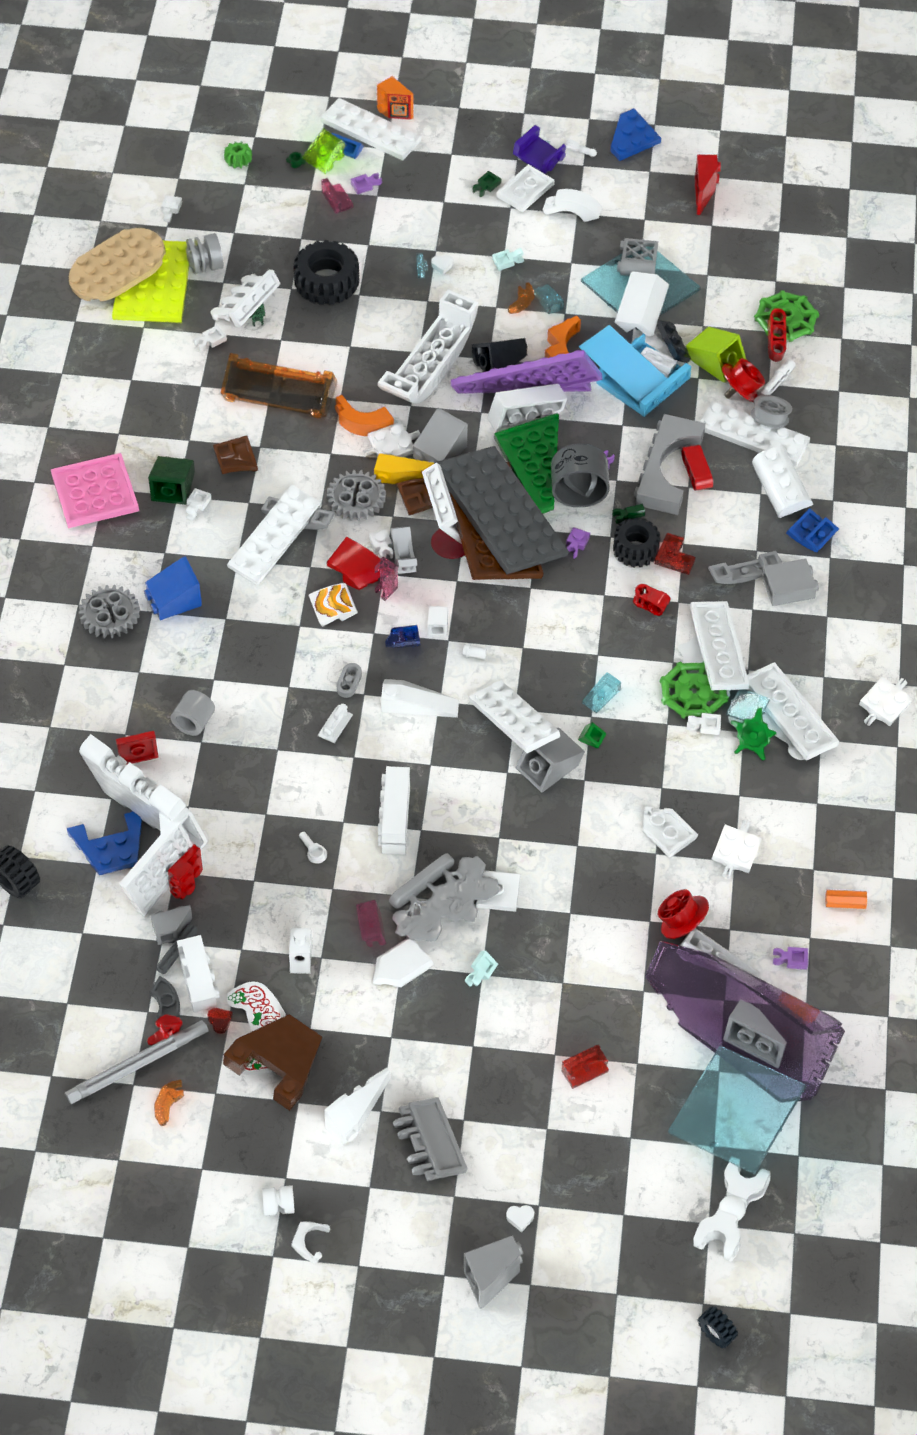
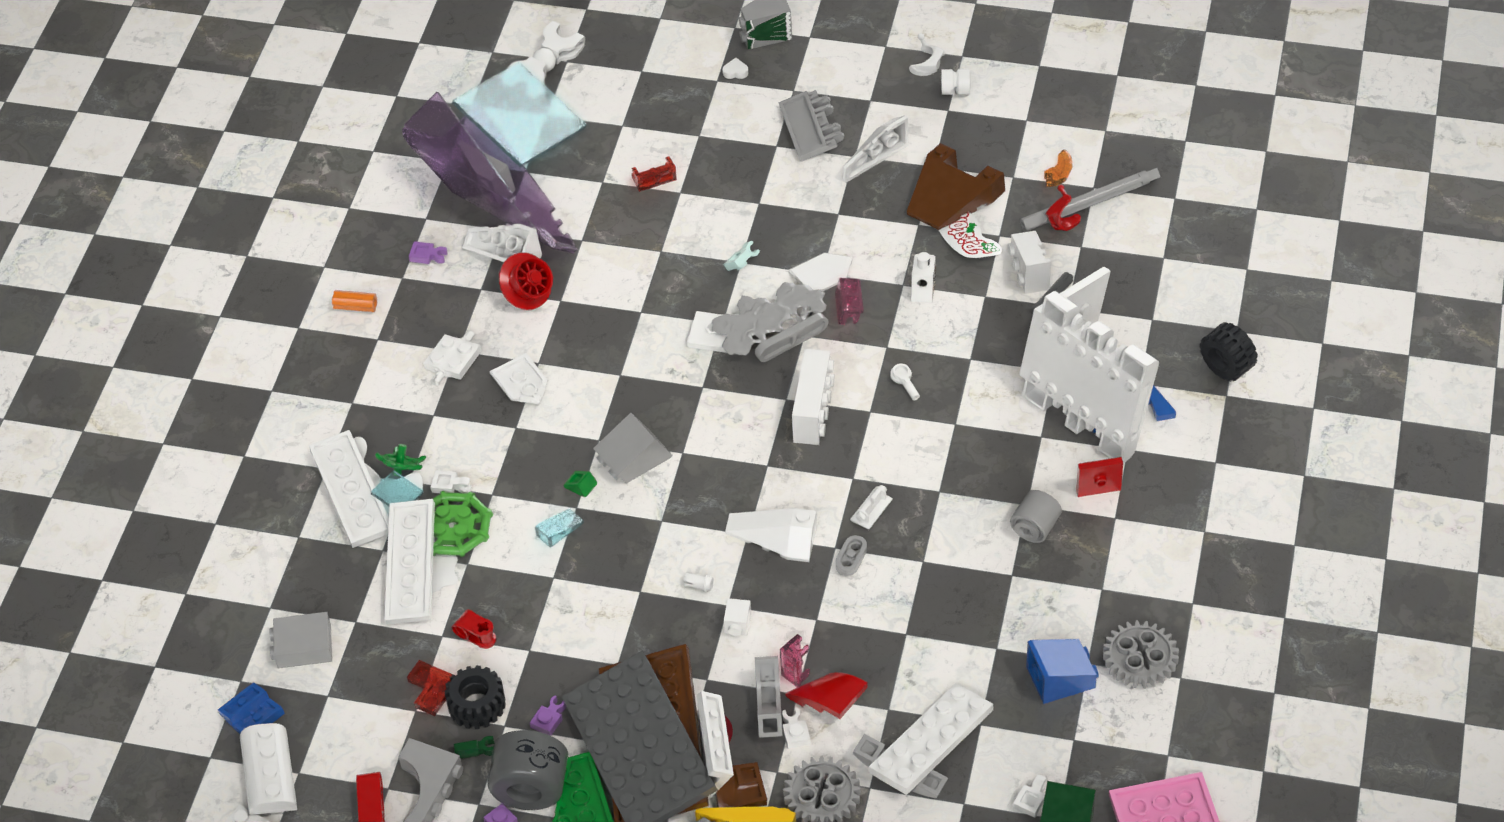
camera: 170 degrees left, 5 degrees down
dark grey tile [149,976,180,1019] -> none
clear red tile [207,1008,233,1034] -> none
slope [309,583,358,627] -> none
clear blue slope [385,625,420,648] -> none
white plate [469,680,560,753] -> none
light grey slope [708,551,782,584] -> none
white plate [859,677,913,726] -> none

